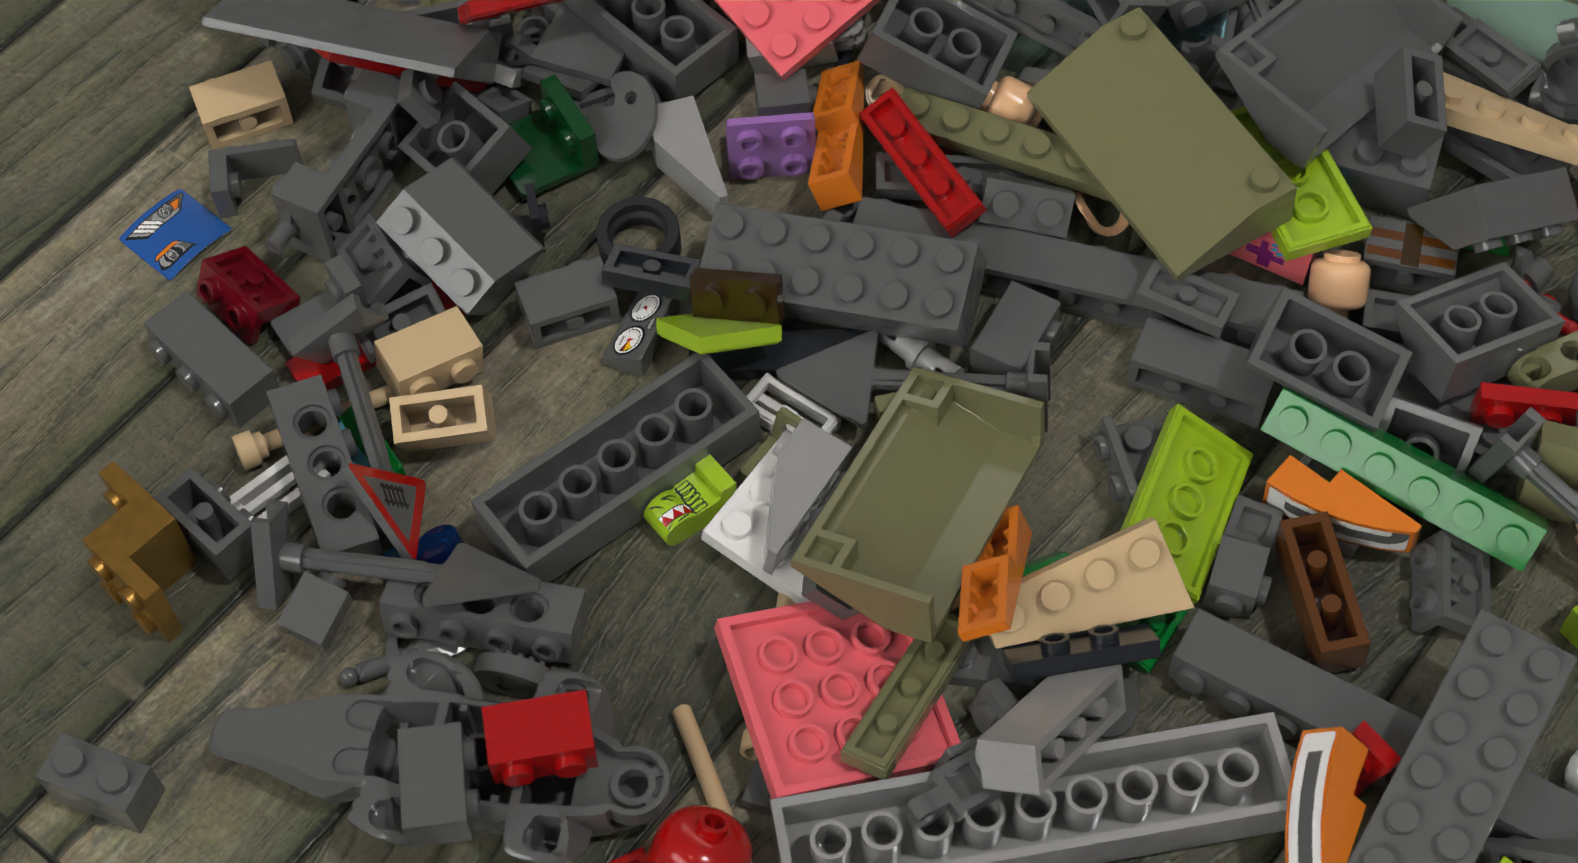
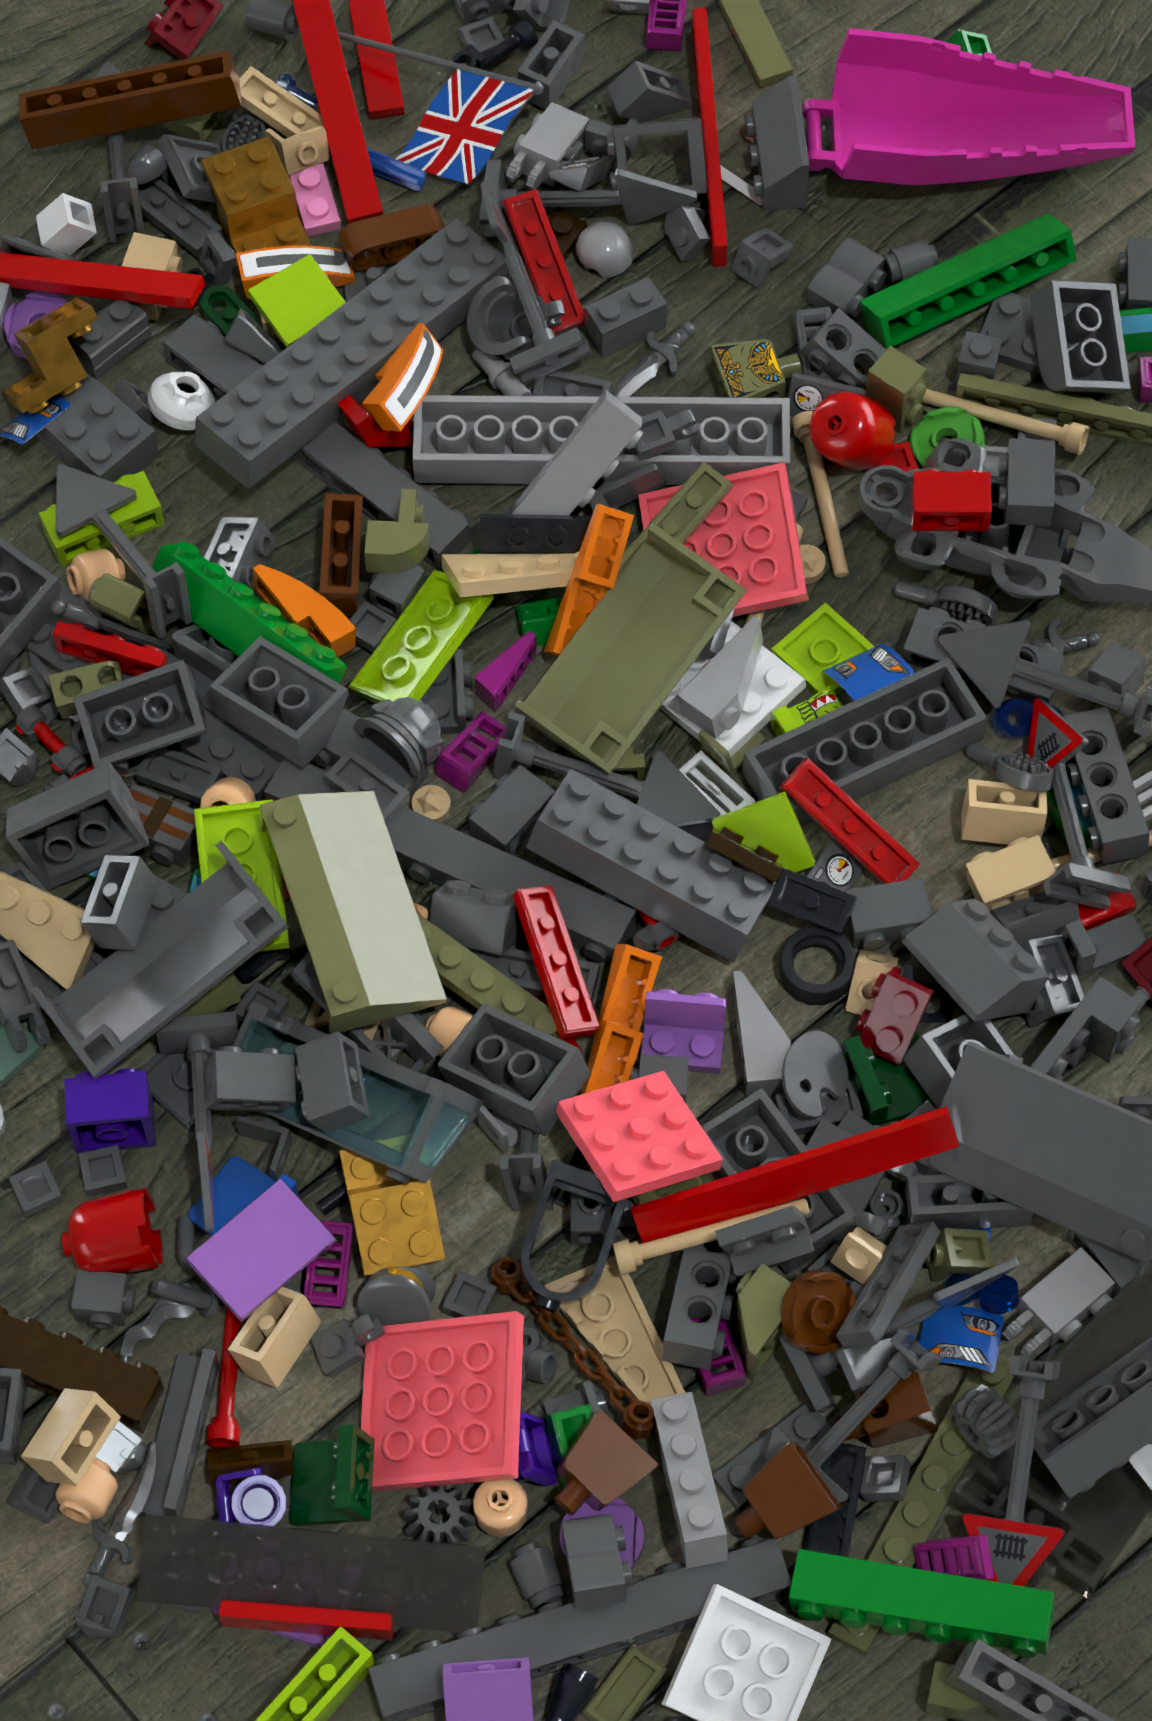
camera: 170 degrees left, 5 degrees up
none -> dark grey helmet [354,697,444,779]
none -> olive brick [364,489,430,573]
none -> tan tile [412,785,451,823]
none -> magenta slope [434,711,506,793]
none -> magenta slope [475,631,537,712]
none -> lime tile [771,602,875,695]
none -> red tile [779,758,920,884]
none -> tan tile [800,545,826,584]
none -> blue sticker [823,643,914,701]
none -> tan bracket [846,950,899,1015]
none -> bracket [856,966,934,1065]
none -> dark grey piece [966,742,1054,791]

